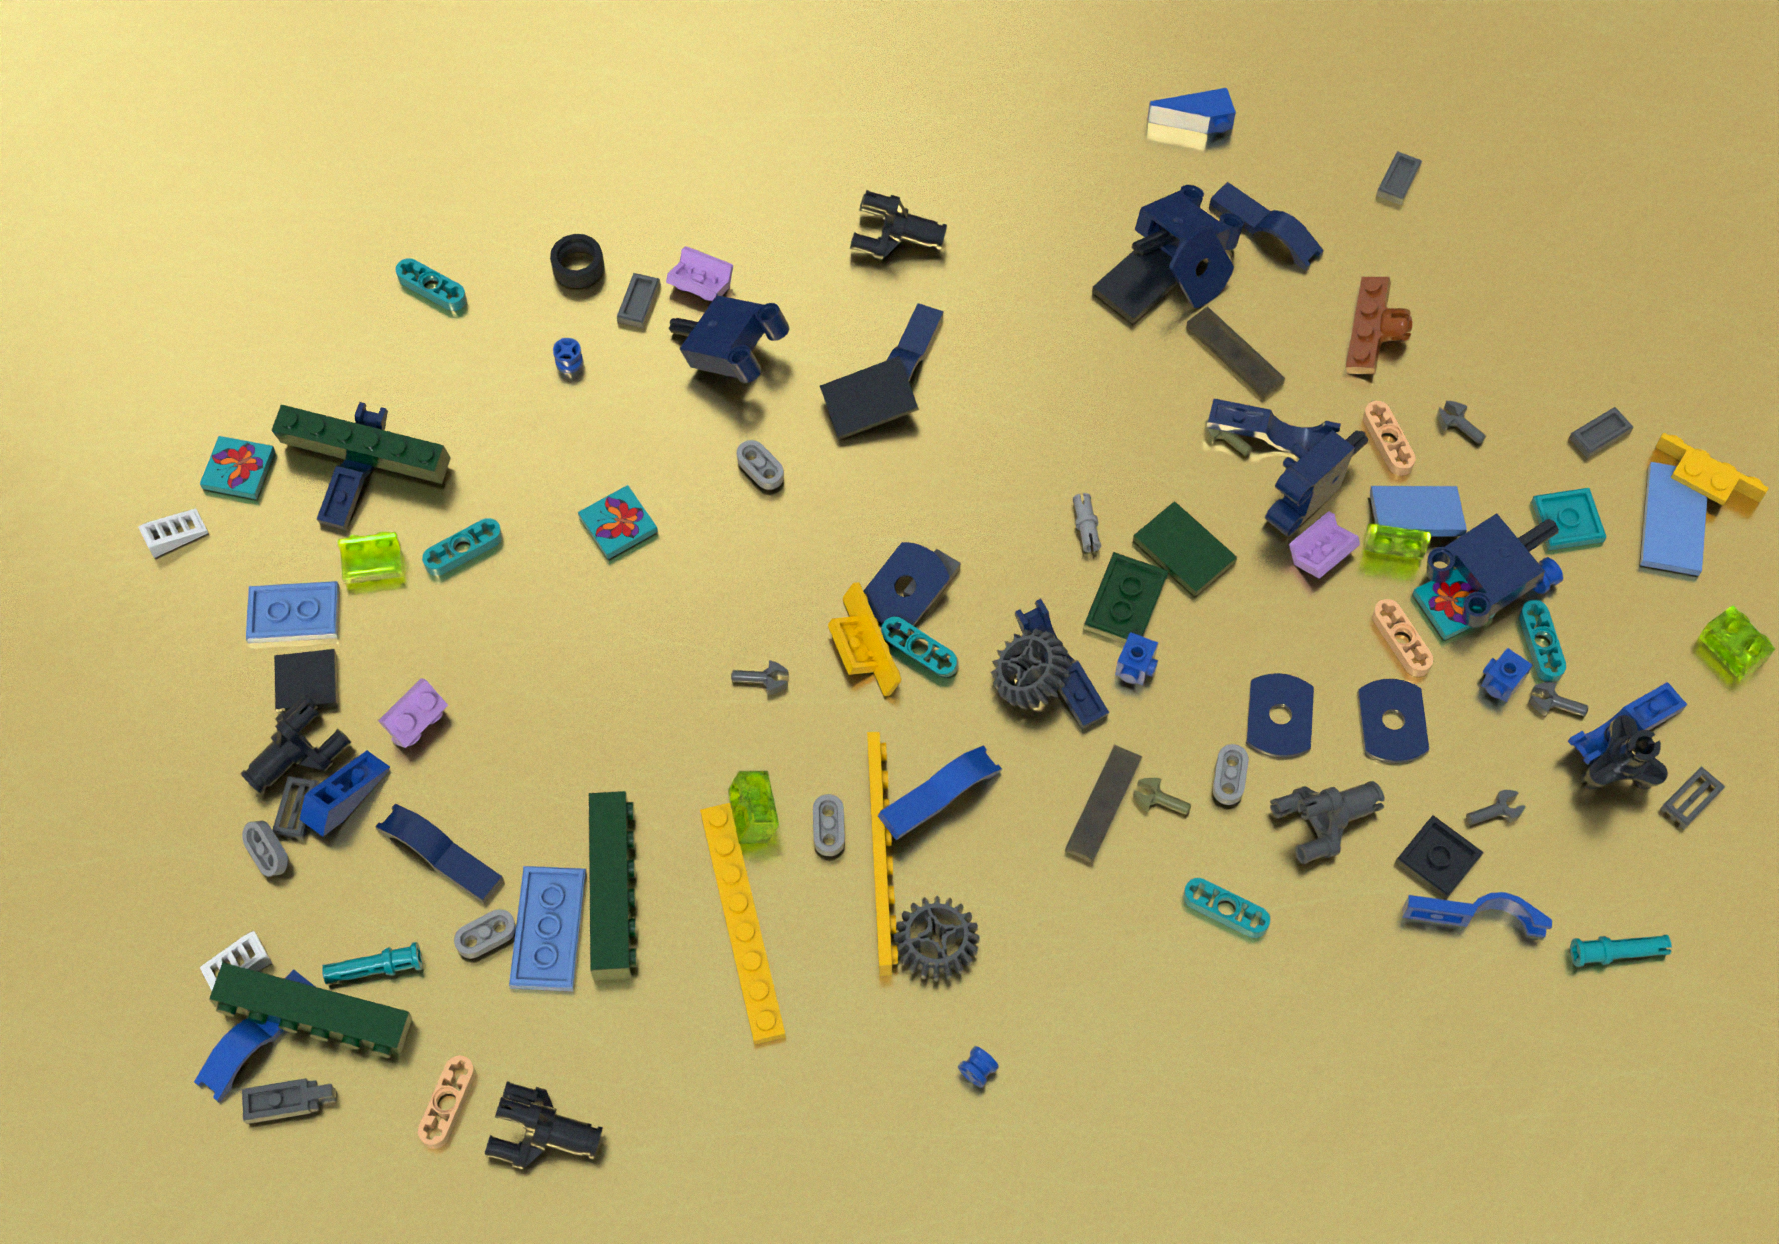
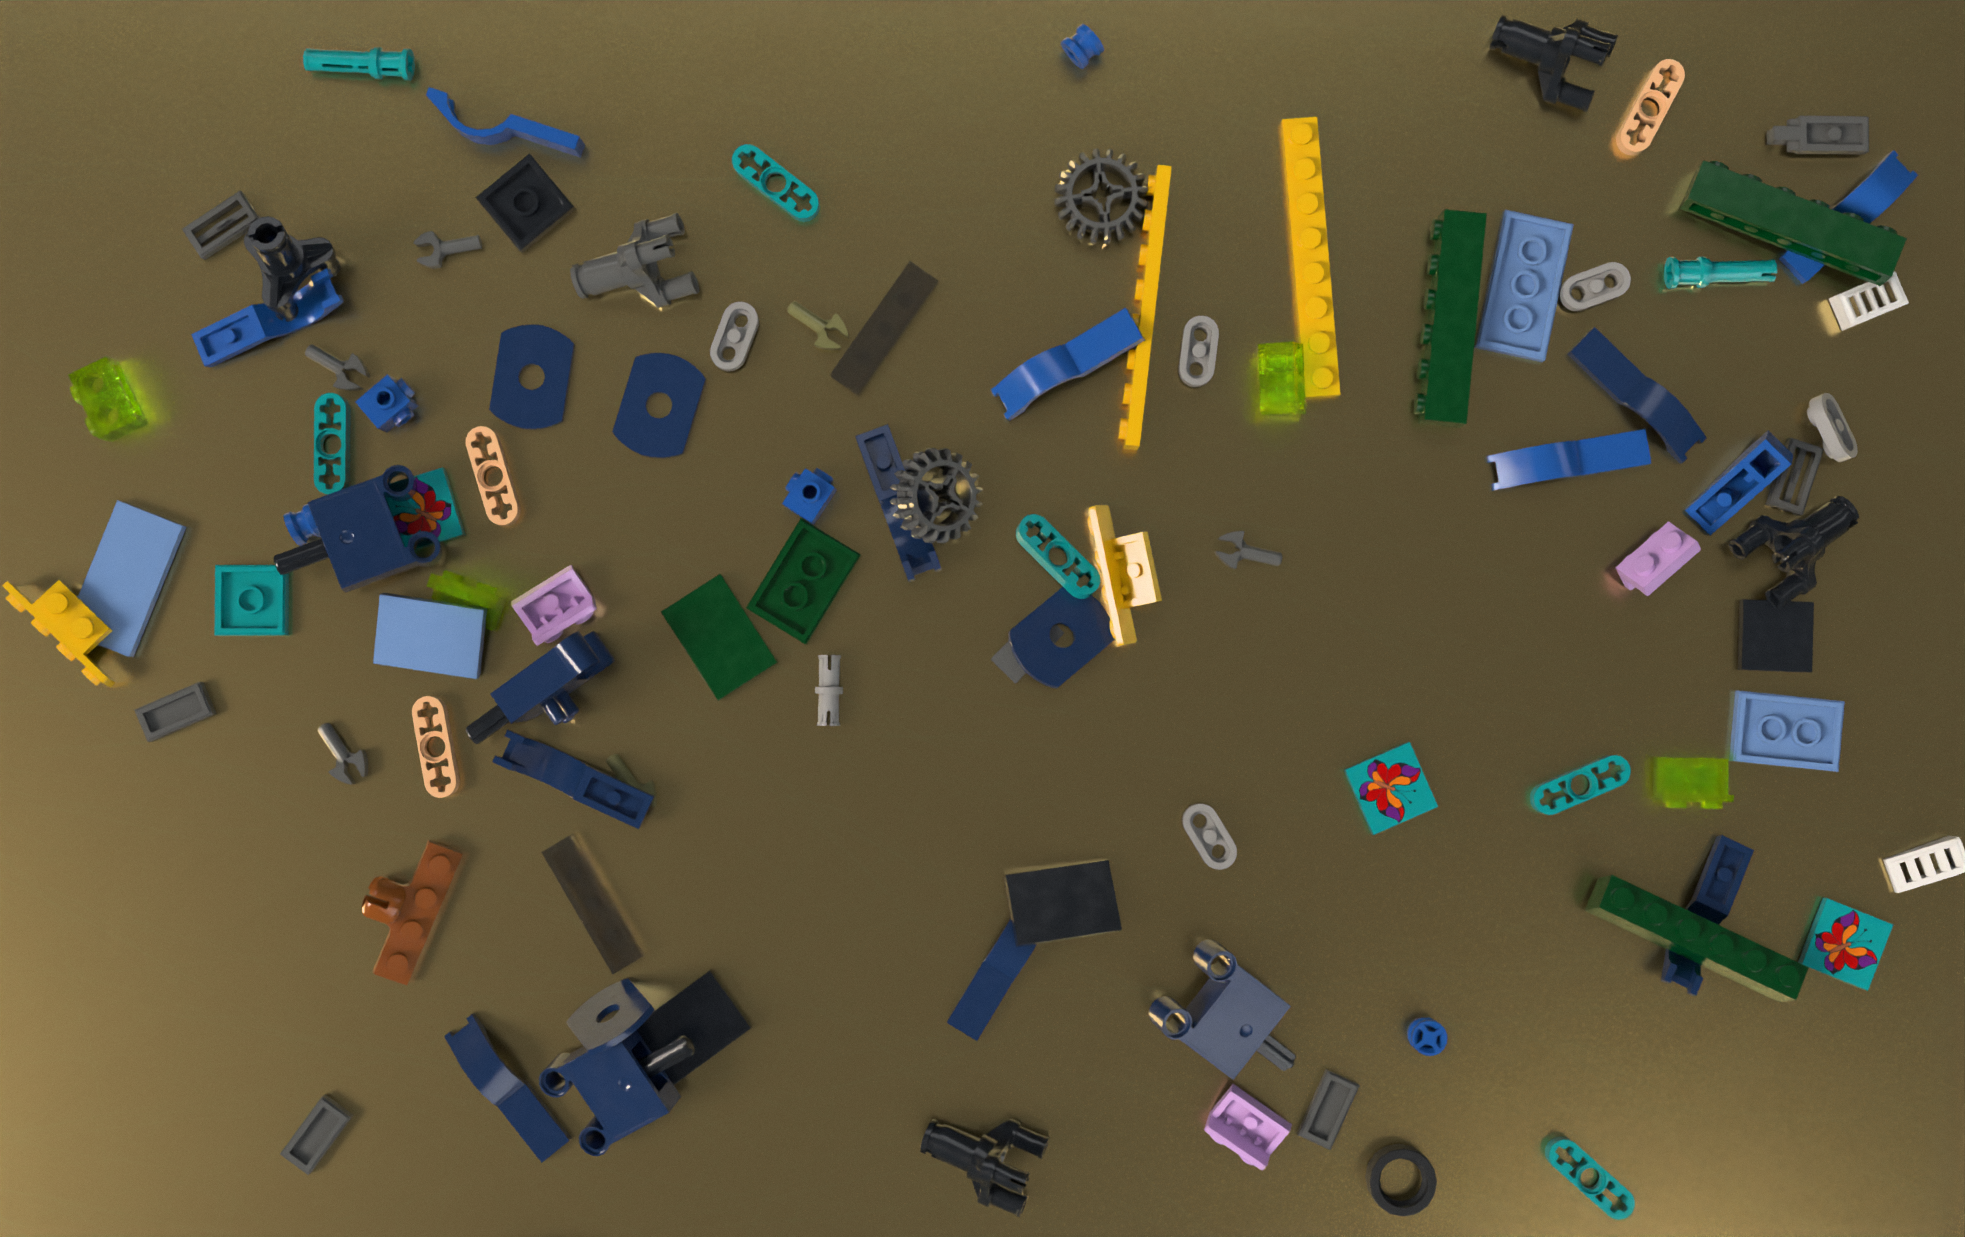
camera: 170 degrees left, 25 degrees up
none -> blue piece [1487,429,1652,491]

